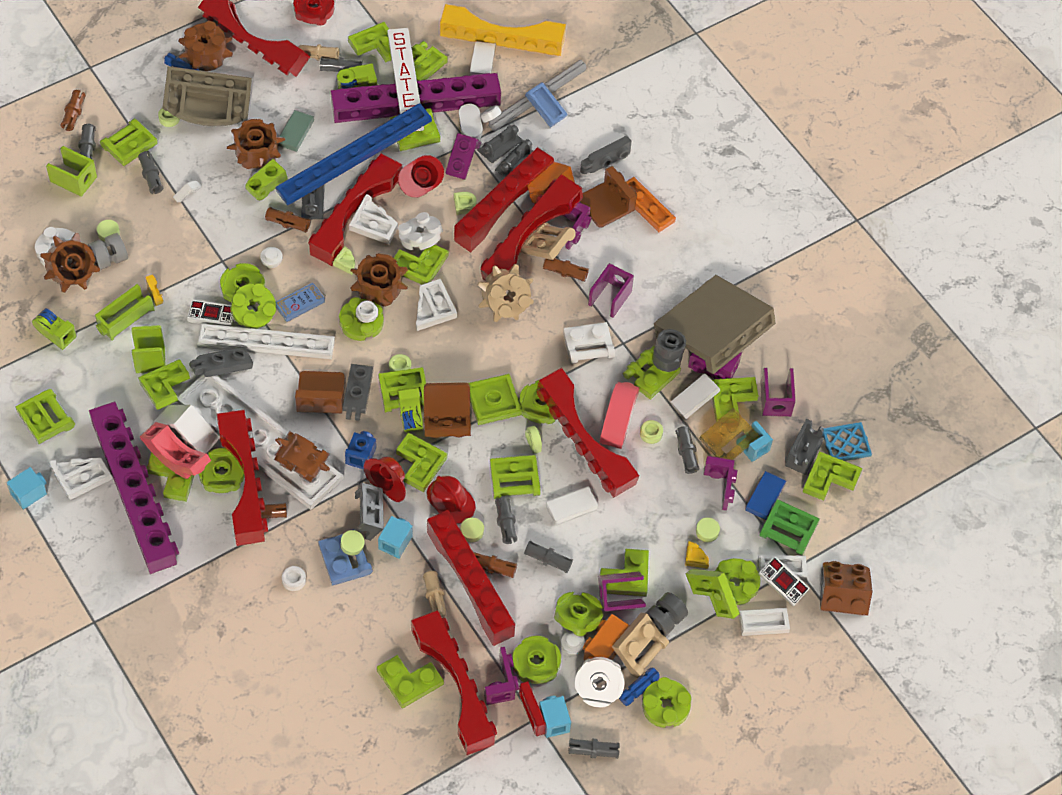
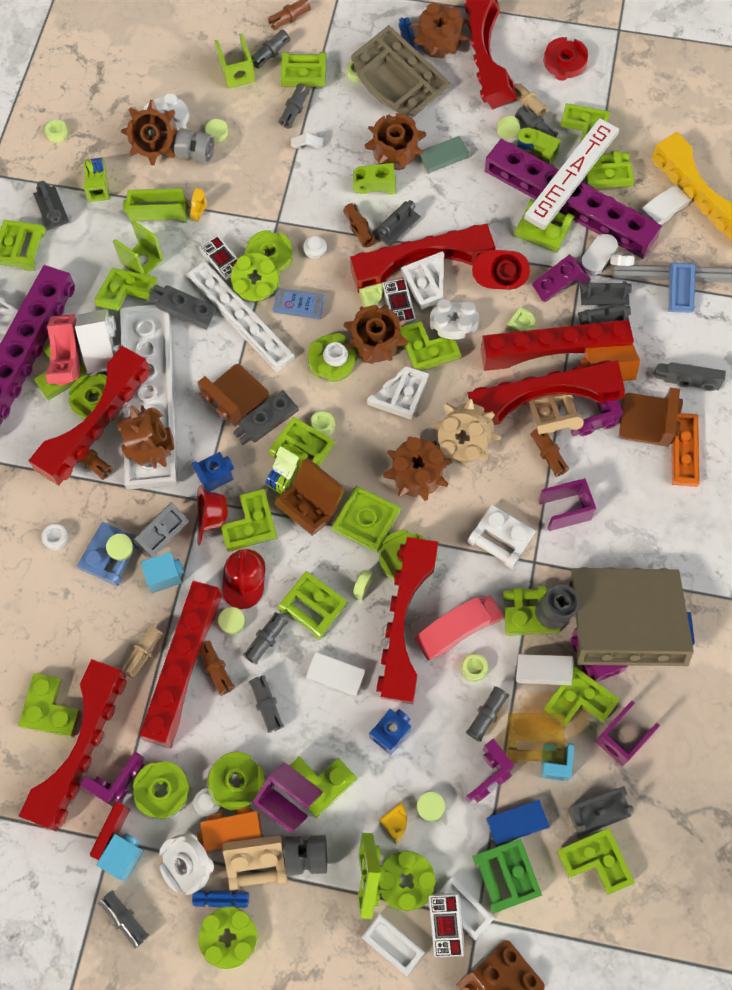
camera: 50 degrees right, 10 degrees up
blue tile [275,103,432,206] -> none
dark azure window [823,422,872,461] -> none
none -> dark grey hinge [33,181,69,230]
none -> blue brick [369,709,412,755]
none -> tile [382,278,416,326]
none -> dark orange brick [383,436,452,501]
none -> yellowish green tile [497,116,520,139]

